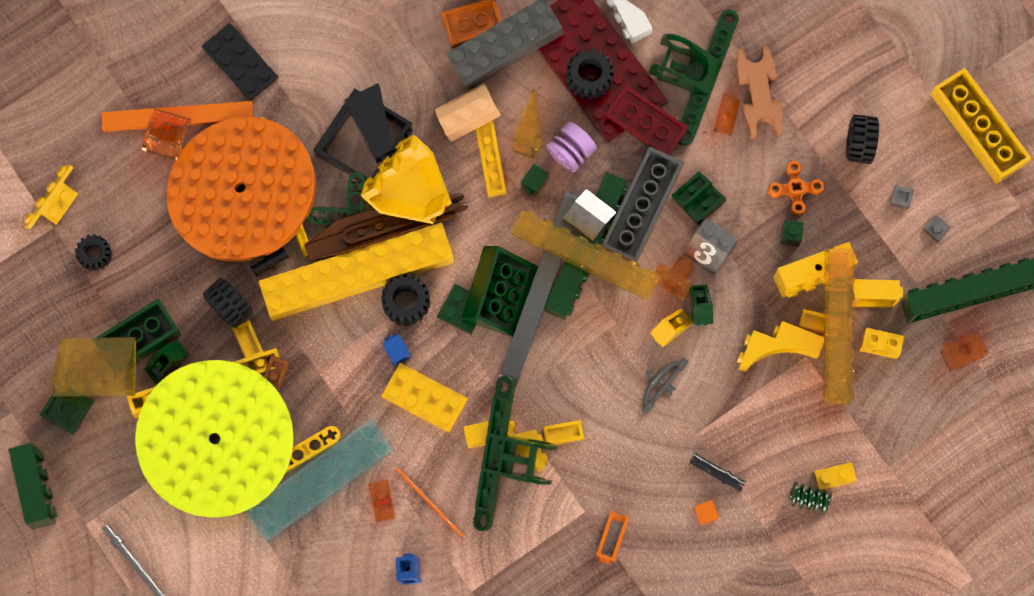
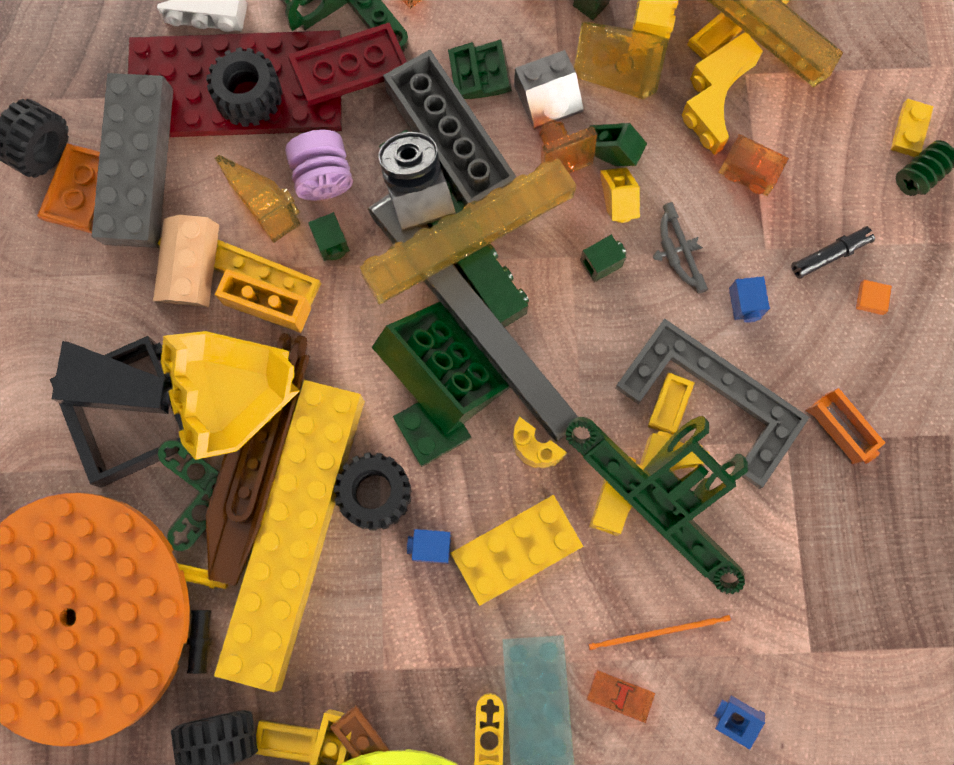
camera: 55 degrees left, 0 degrees up
none -> light orange brick [215,269,312,333]
none -> black wheel [378,132,441,193]
none -> yellow cylinder [513,416,567,468]
none -> clear yellow slope [574,22,669,100]
none -> dark green brick [580,234,626,283]
none -> dark grey plate [615,318,810,489]
none -> clear orange brick [718,134,789,196]
none -> blue brick [729,276,770,323]

